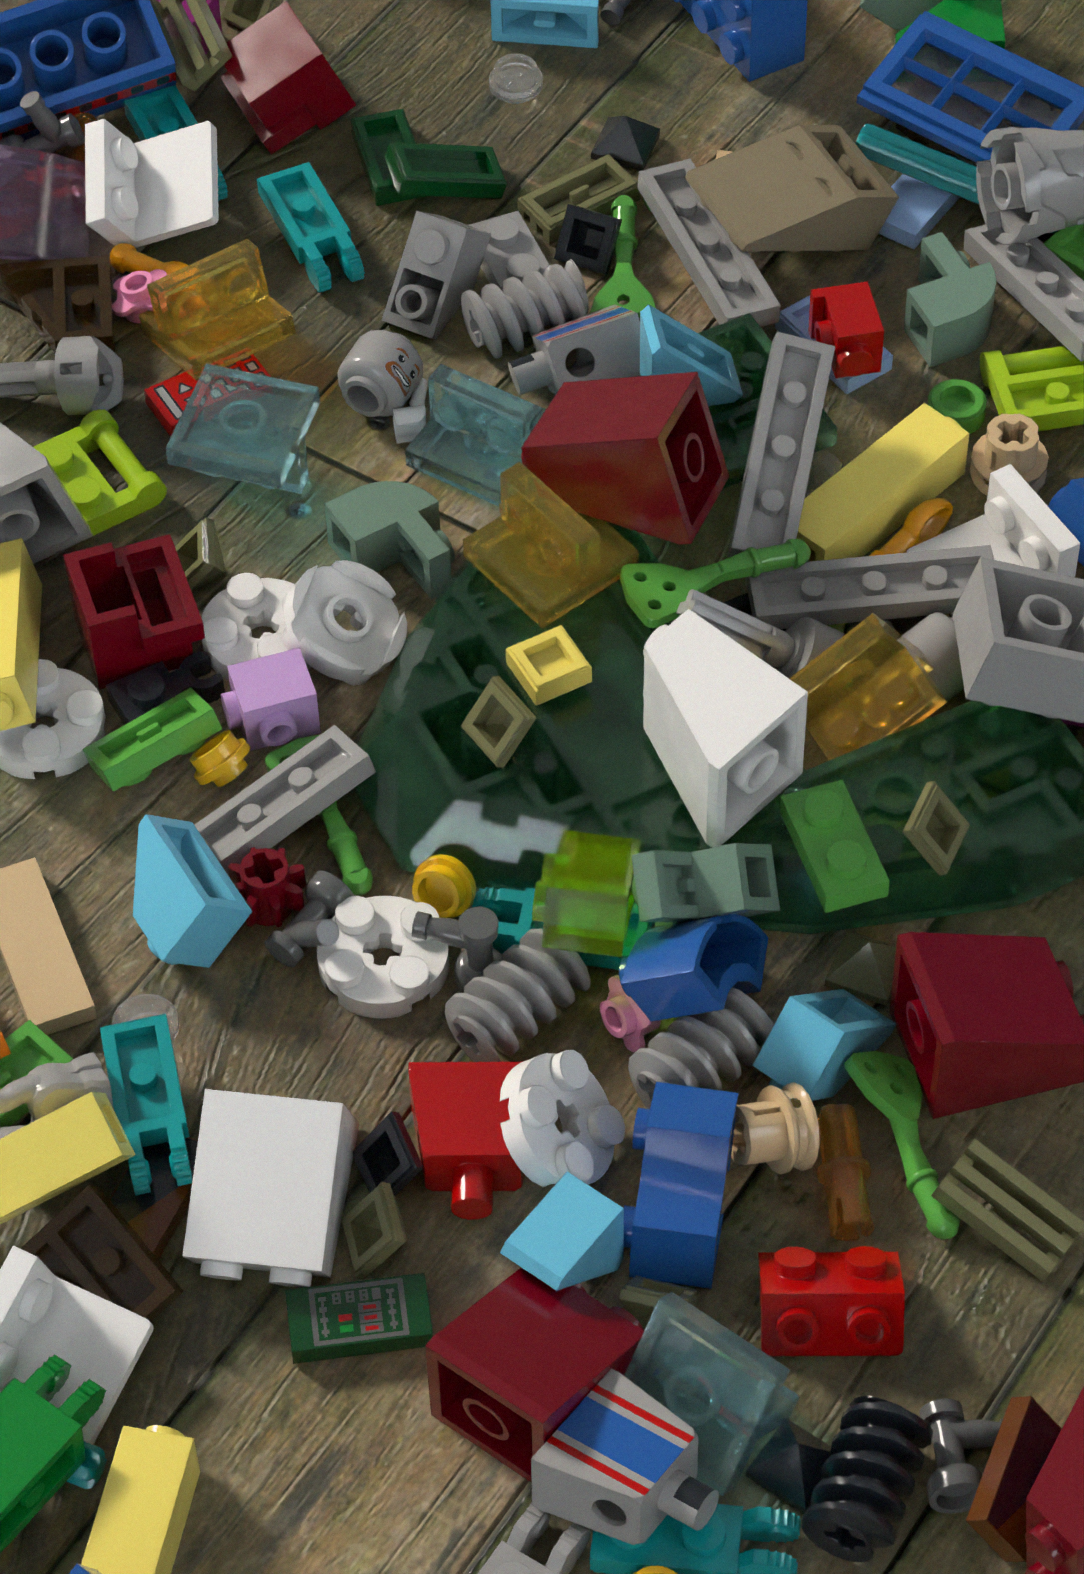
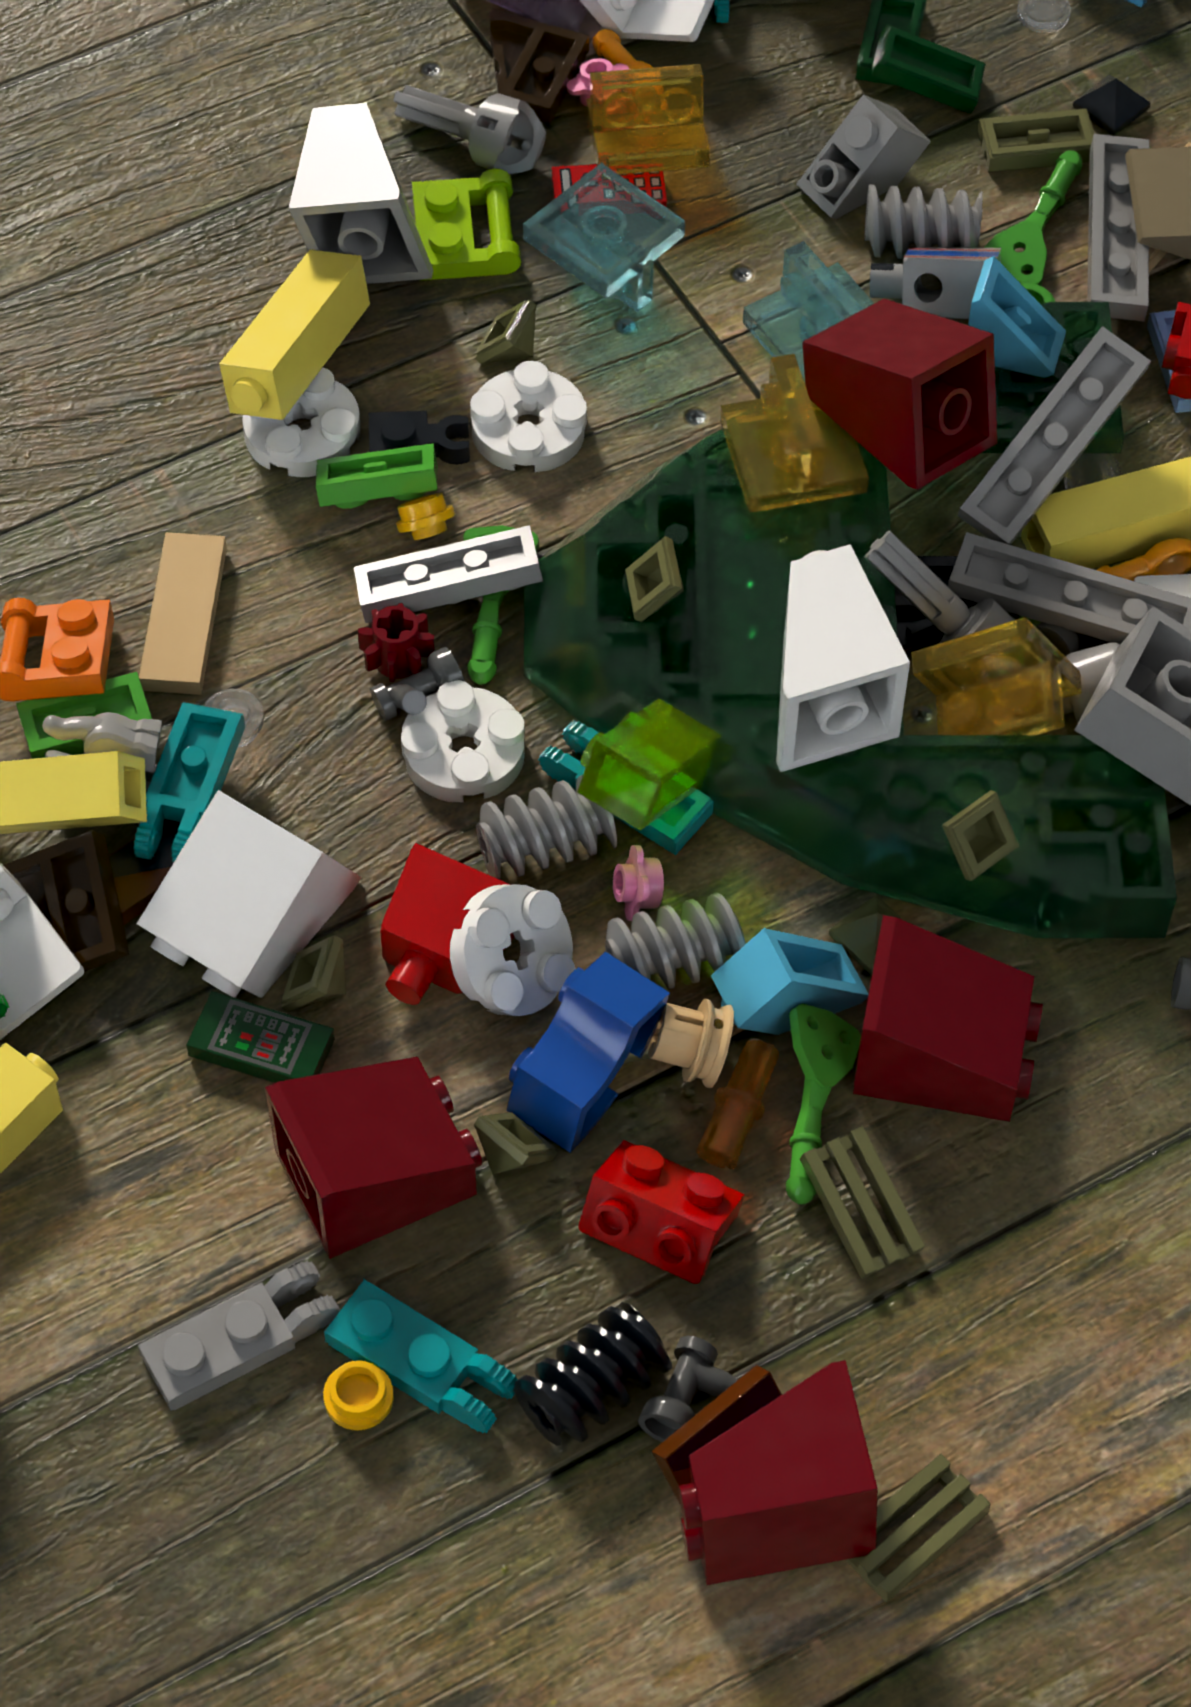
camera: 25 degrees right, 5 degrees up
dark red plate [63,534,205,690] -> none
medium azure slope [133,814,253,968] -> none
lavender brick [221,648,321,751] -> none
teal hinge [257,162,365,293] -> none
white plate [282,560,407,686] -> none
sand green brick [324,481,455,600] -> none
light grey head [337,330,424,417] -> none
black slope [352,1111,424,1196] -> none
white hand [392,378,428,444] -> none
yellow plate [412,854,476,918] -> none
dark grey piece [412,907,502,993] -> none
light grey plate [469,211,550,289] -> none
medium azure slope [500,1172,624,1291] -> none
light yellow tile [506,625,592,706] -> none
light grey torso [531,1368,719,1545] -> none
black slope [554,204,622,275] -> none
blue brick [619,914,769,1022] -> none
bright green piece [620,539,811,628] -> none
clear light blue bracket [624,1292,800,1496] -> none
sand green brick [632,843,780,927] -> none
black slope [745,1418,831,1513] -> none
bright green plate [780,780,889,913] -> none

